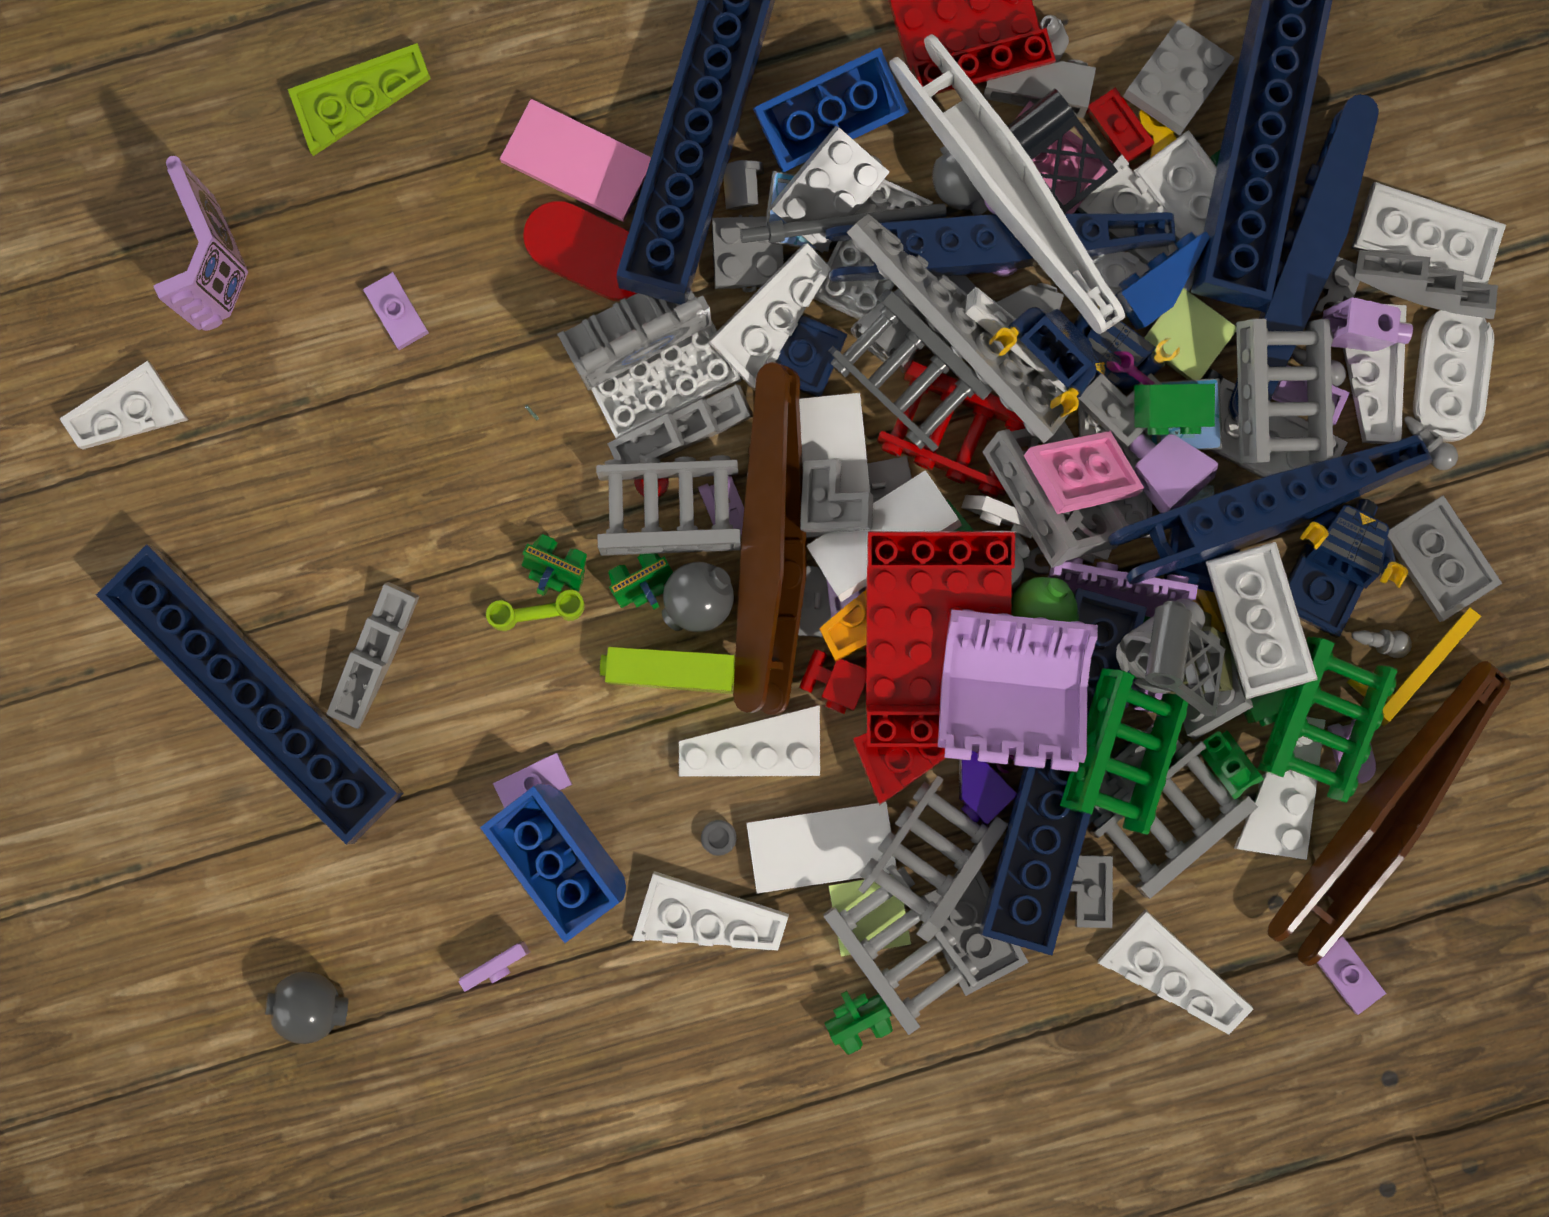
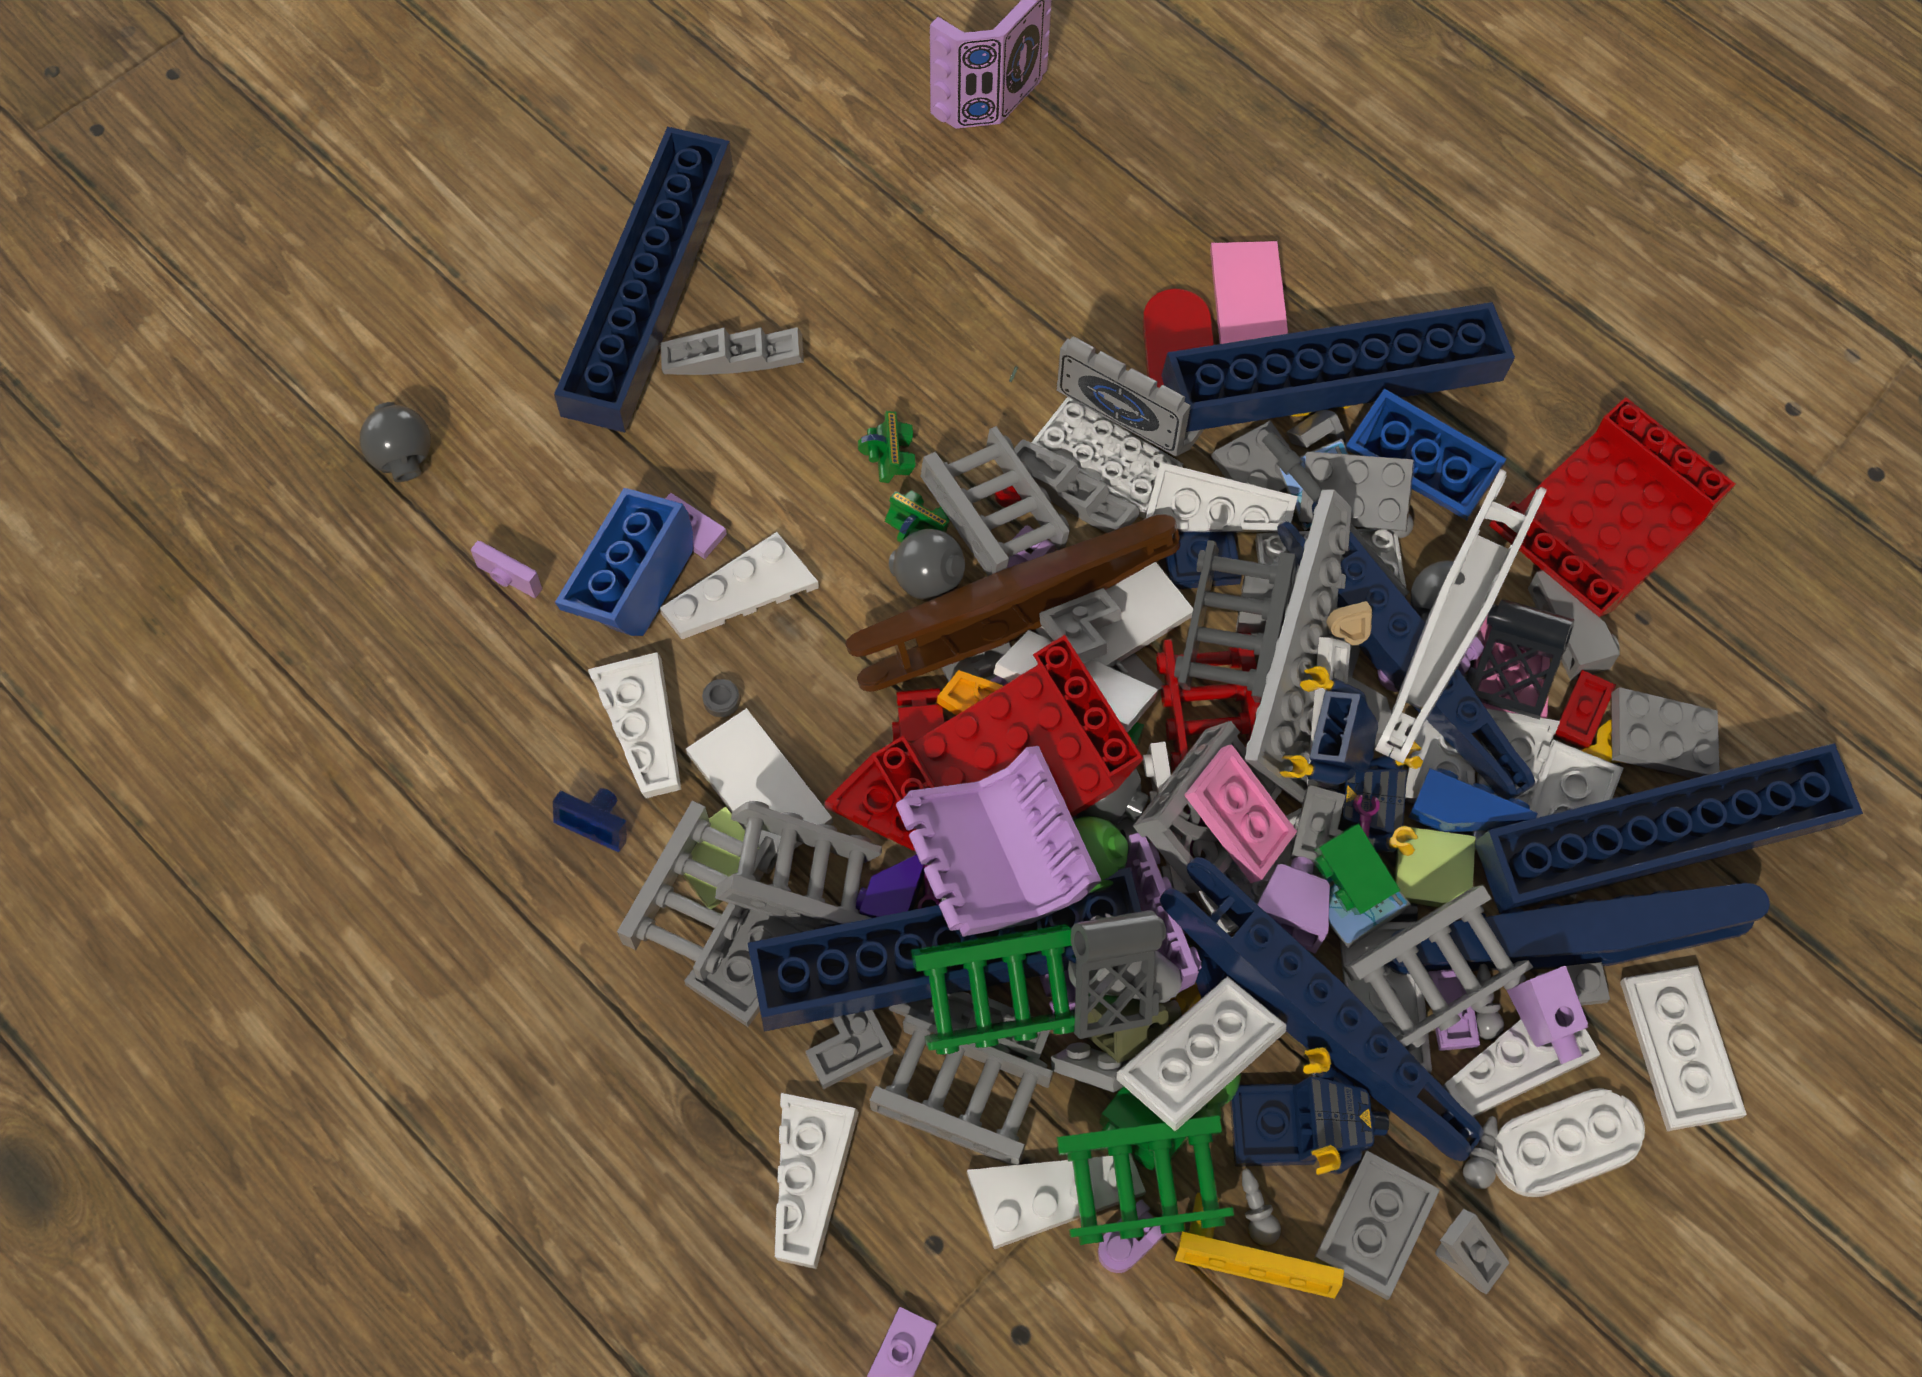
camera: 60 degrees right, 20 degrees down
white wing [60,361,189,449] -> none
lime wing [288,43,431,156] -> none
lavender plate [363,272,429,350] -> none
lime bar [486,590,585,631] -> none
lime slope [600,647,735,694] -> none
white wing [679,705,820,776] -> none
green hips [824,990,893,1055] -> none
light grey arm [1040,15,1069,65] -> none
green hips [1200,730,1264,800] -> none
reddish brown piece [1267,661,1511,966] -> none
light grey slope [1355,250,1498,319] -> none
none -> clear blue tile [553,788,627,852]
none -> white wing [660,532,819,639]
none -> tan tile [1326,601,1372,645]
none -> light grey slope [1435,1209,1510,1294]

